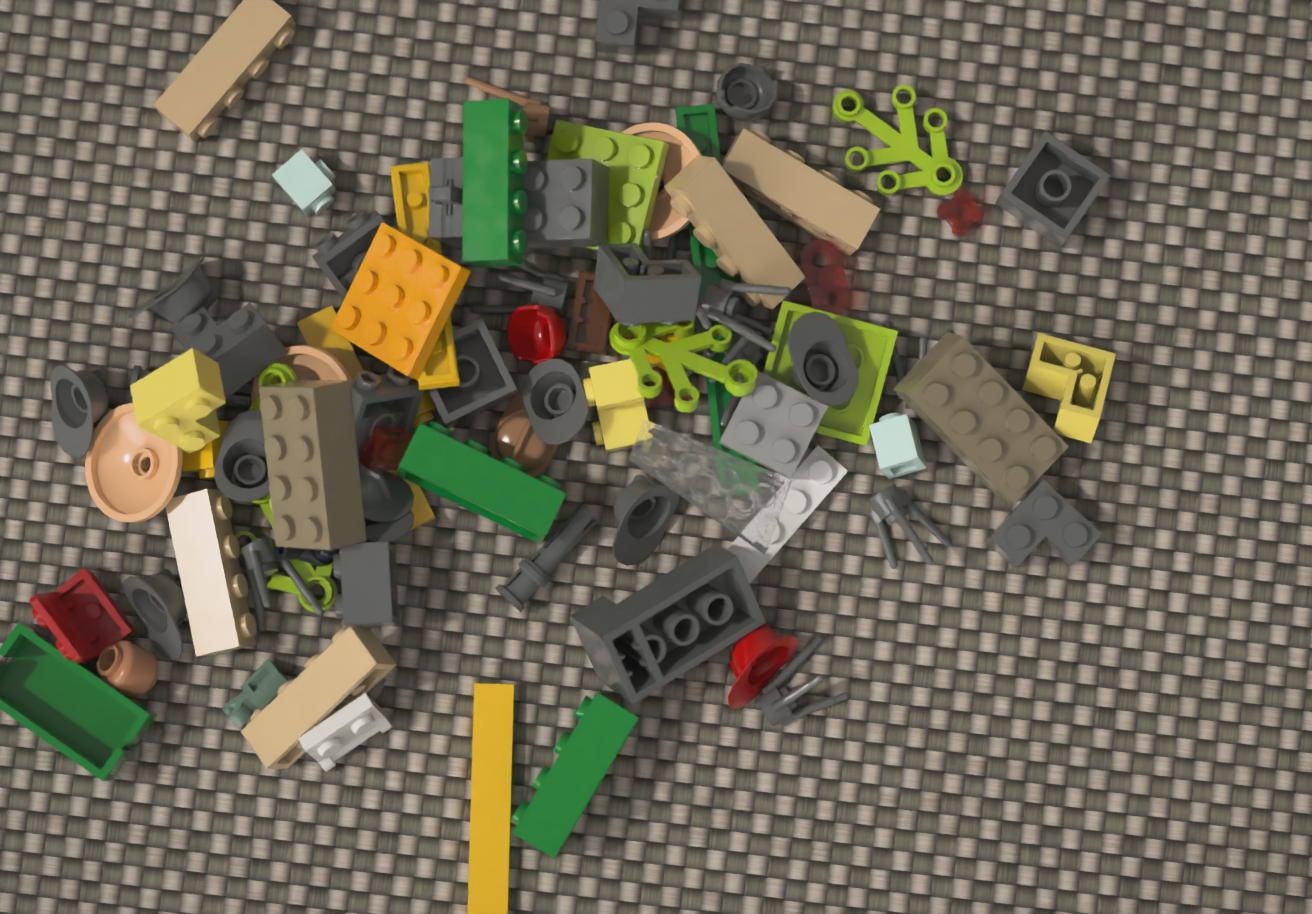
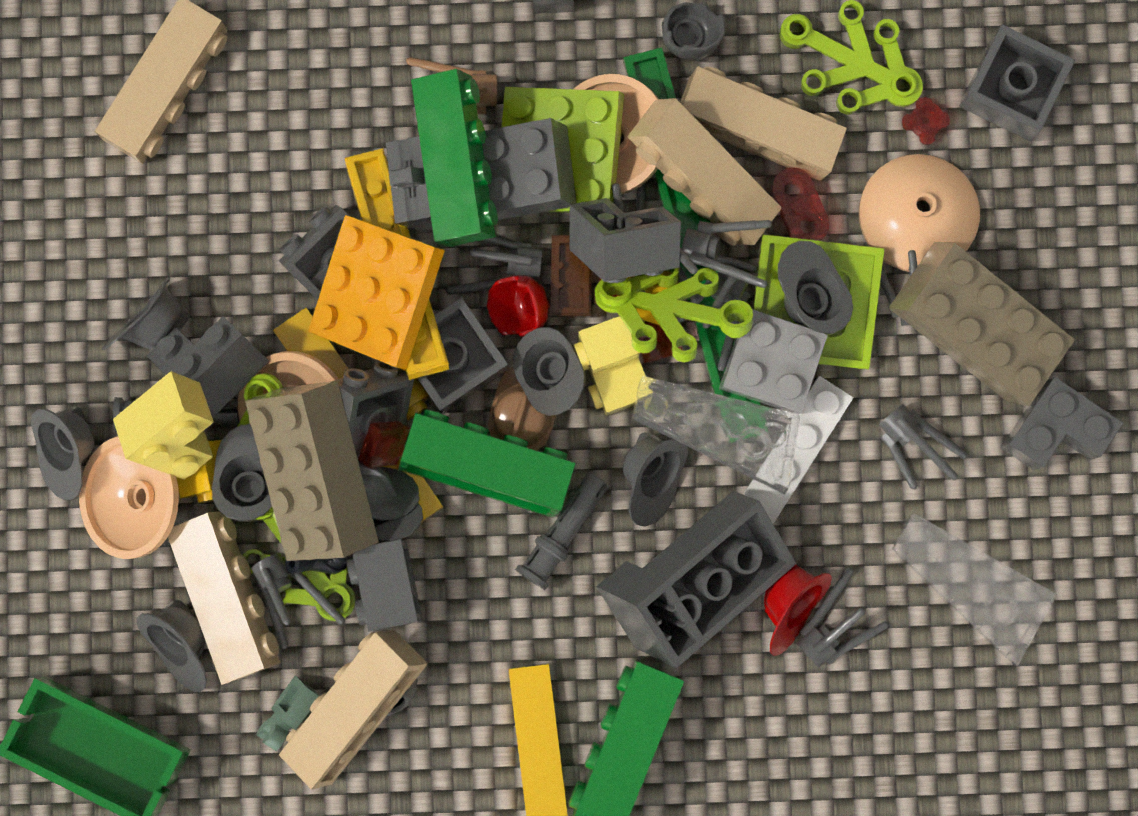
camera: 10 degrees left, 0 degrees up
red bracket [29,567,136,663] -> none
nougat head [97,640,158,699] -> none
light aqua brick [272,149,337,217] -> none
white plate [298,693,393,772] -> none
light aqua brick [869,413,927,479] -> none
light yellow brick [1022,333,1116,443] -> none
none -> light nougat dish [859,154,980,272]
none -> clear wing [892,513,1057,666]

